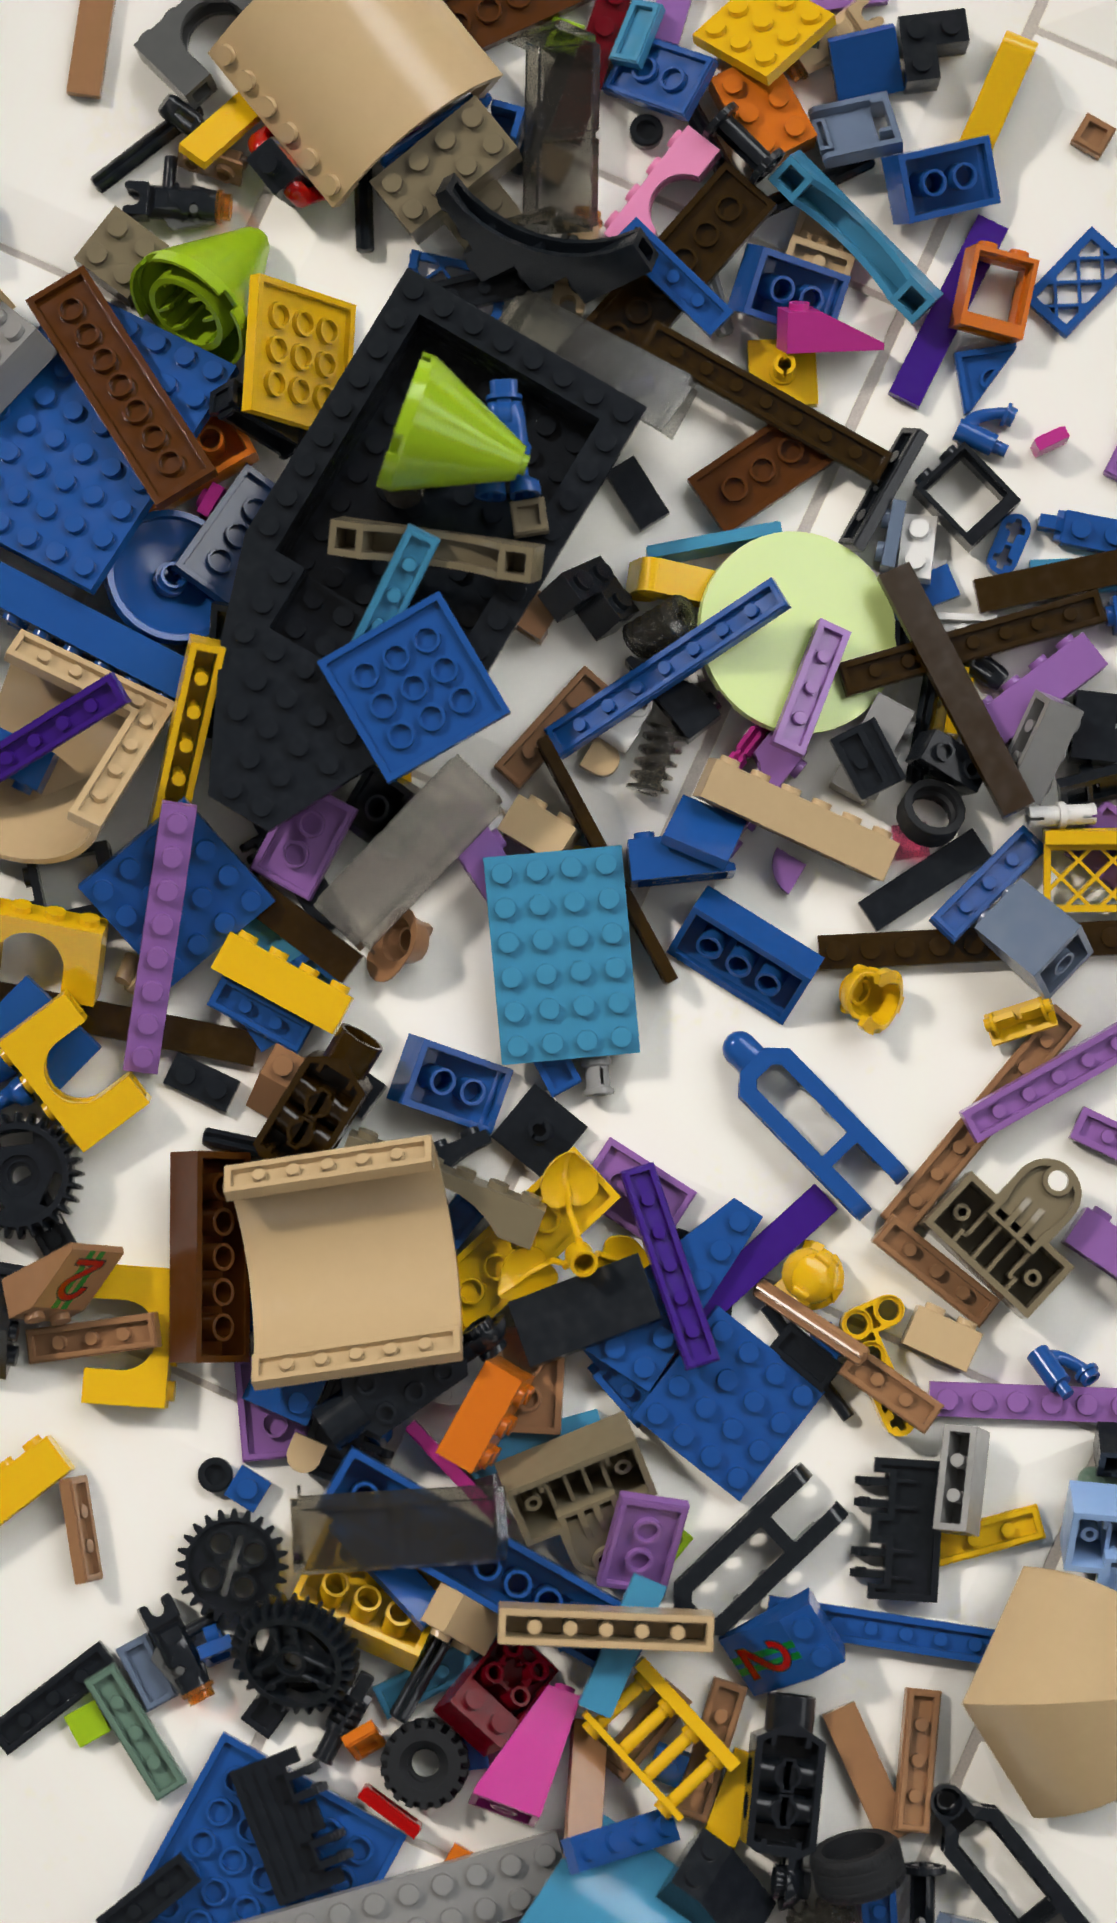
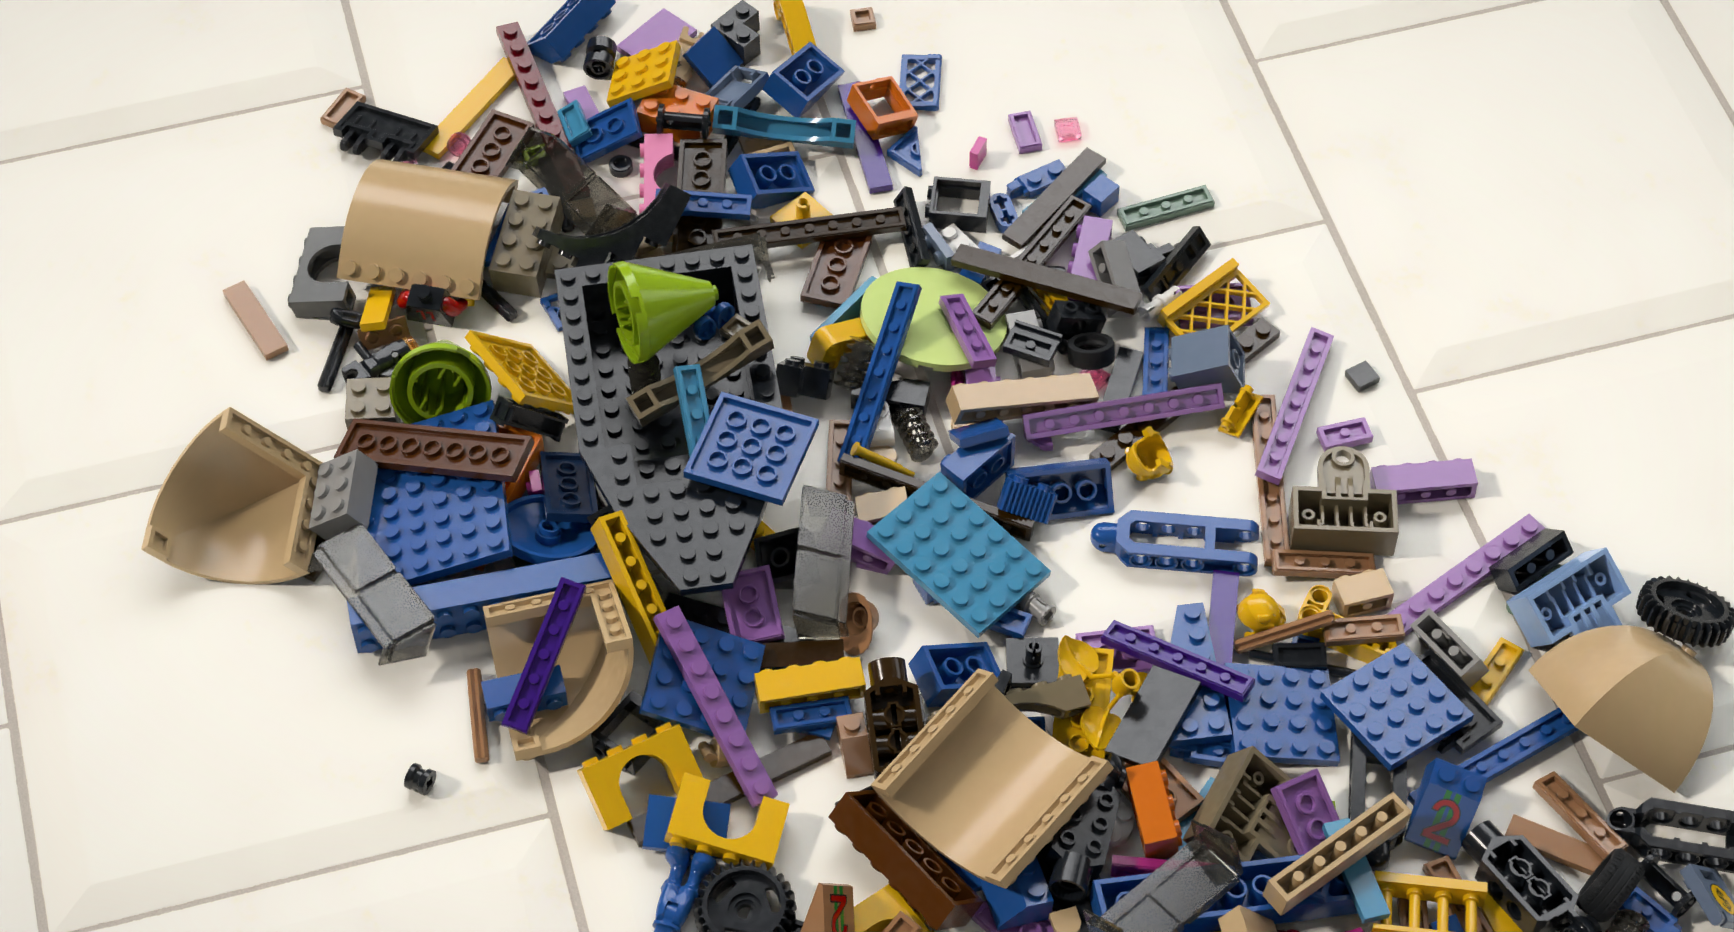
camera: 40 degrees left, 30 degrees down
black plate [163,1052,241,1113] -> none
black tile [607,455,670,532] -> none
dark pink slope [776,301,885,354] -> none
blue plant [952,402,1018,457] -> none
blue plant [1027,1345,1100,1400] -> none
none -> yellow piece [850,442,915,477]
none -> blue brick [997,475,1058,525]
none -> medium lavender plate [1022,383,1225,440]
none -> plate [1320,643,1474,771]

